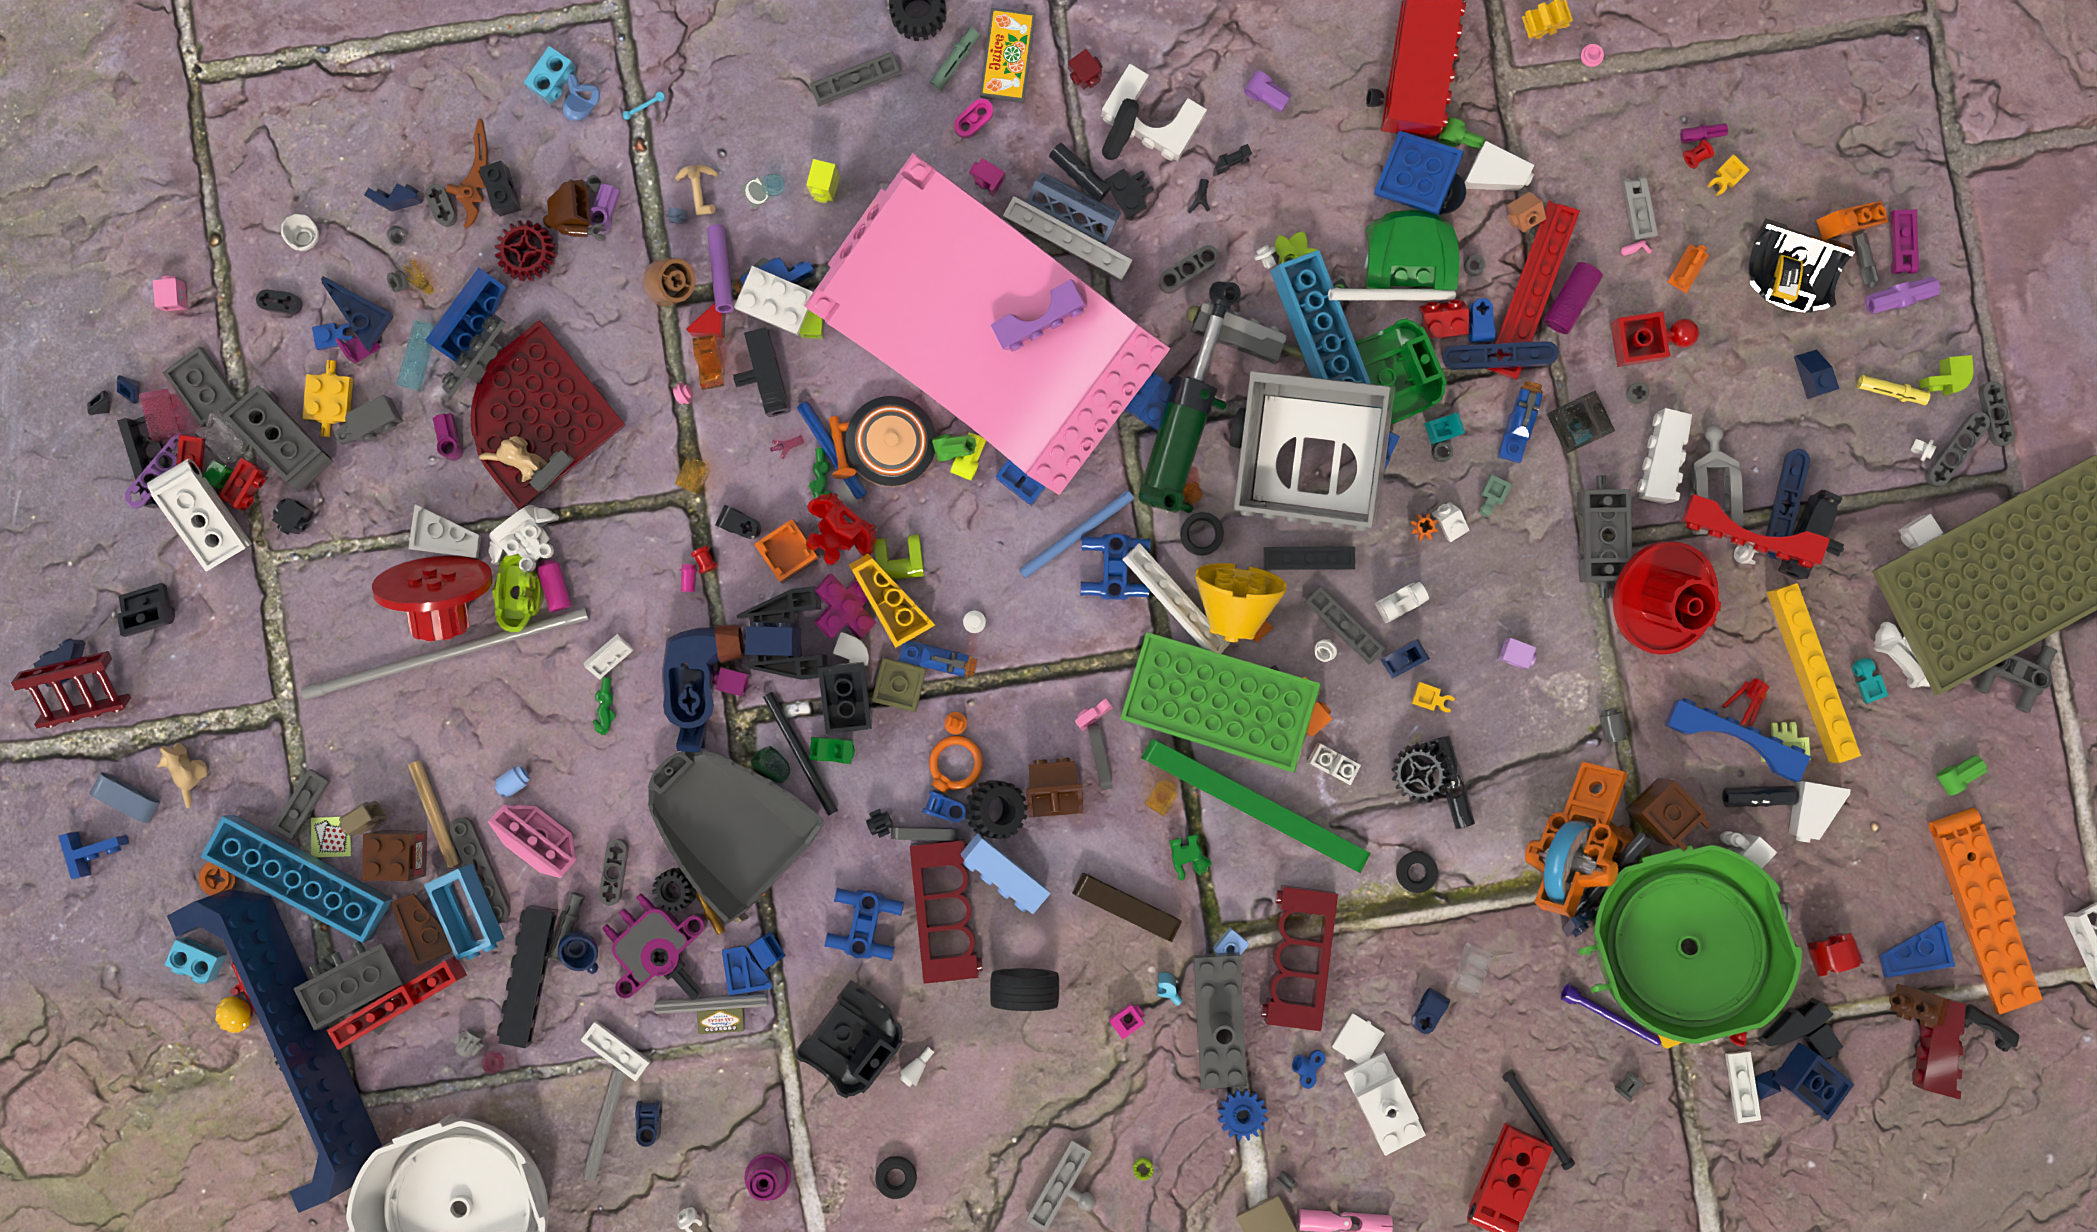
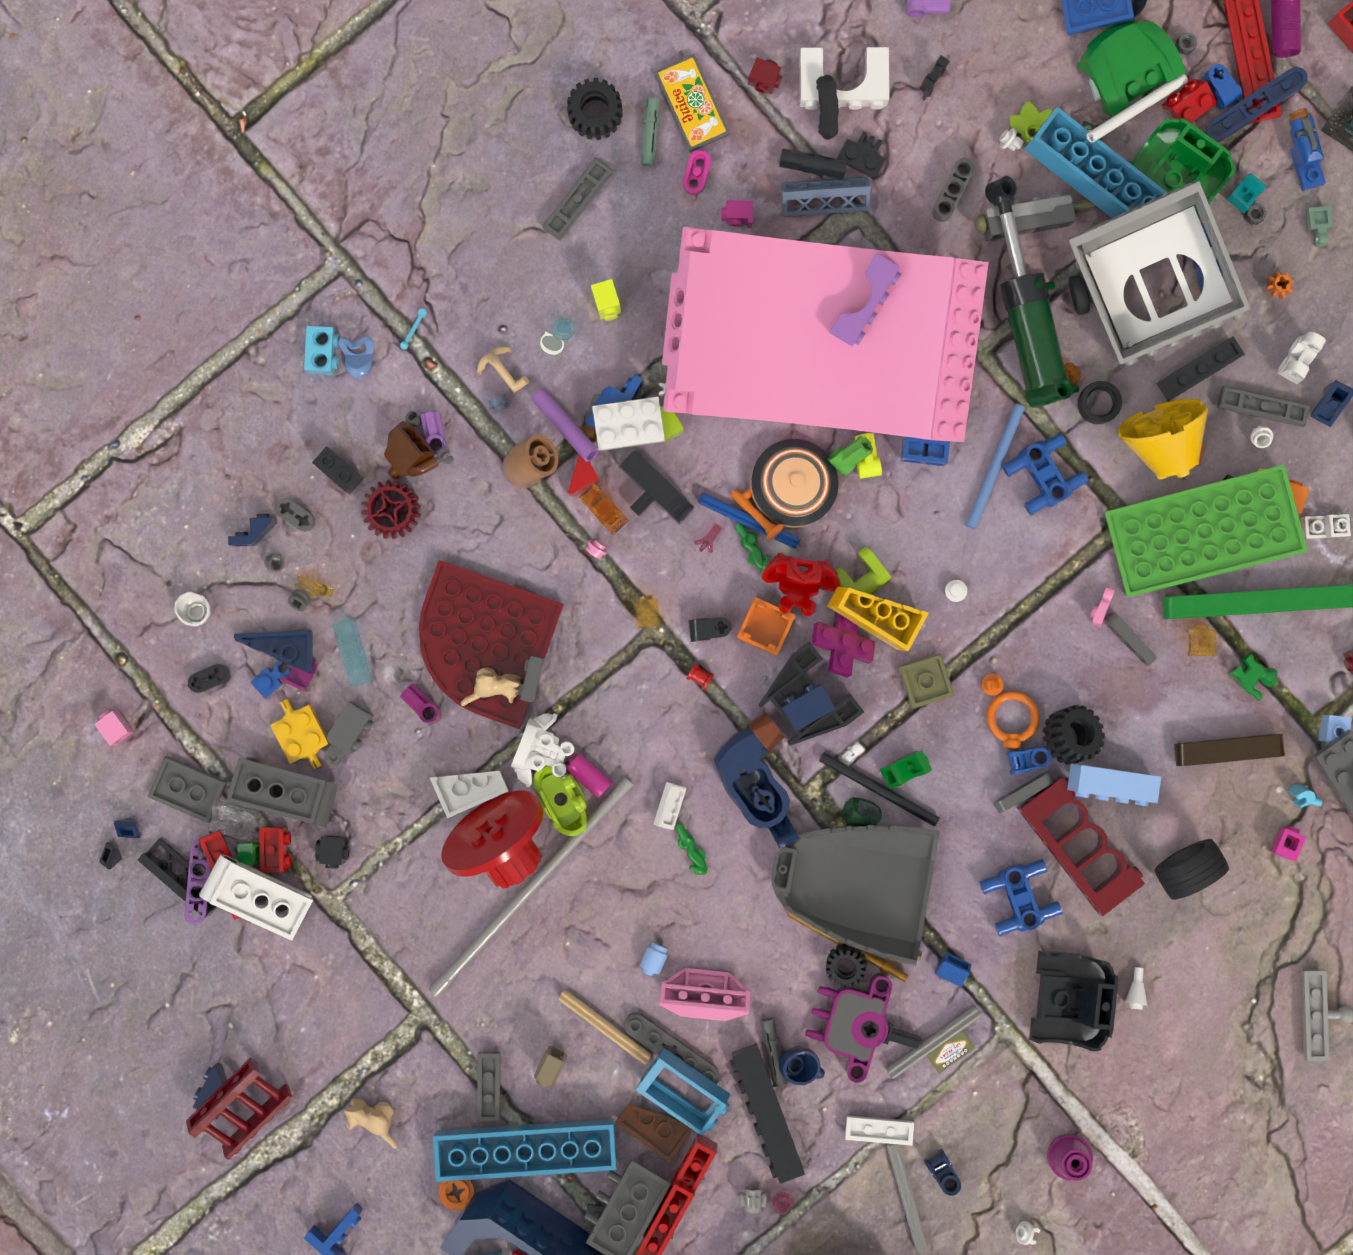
camera: 30 degrees left, 0 degrees up
sand blue beam [89,772,160,823] -> none
black brick [117,583,175,637] -> none
clear pink piece [139,388,184,442] -> none
sticker [311,817,351,857] -> none
reddish brown container [362,830,427,881] -> none
blue wedge [425,267,506,362] -> none
dark grey bracket [442,314,506,397] -> none
dark orange piece [446,119,488,228] -> none
dark grey beam [599,839,629,906] -> none
dark pink pin [679,564,698,592] -> none
magenta brick [713,668,750,696] -> none
blue wing [722,945,773,995] -> none
black slope [818,662,873,734] -> none
white brick [833,632,871,666] -> none
black gear [866,809,894,838] -> none
black tyre [875,1156,917,1199] -> none
blue plate [899,640,978,678] -> none
white plate [1003,196,1132,281] -> none
reddish brown piece [1026,758,1083,818] -> none
white plate [1122,543,1230,654] -> none
blue plate [1124,372,1172,431] -> none
black bar [1187,179,1210,213] -> none
white bracket [1432,502,1470,542] -> none

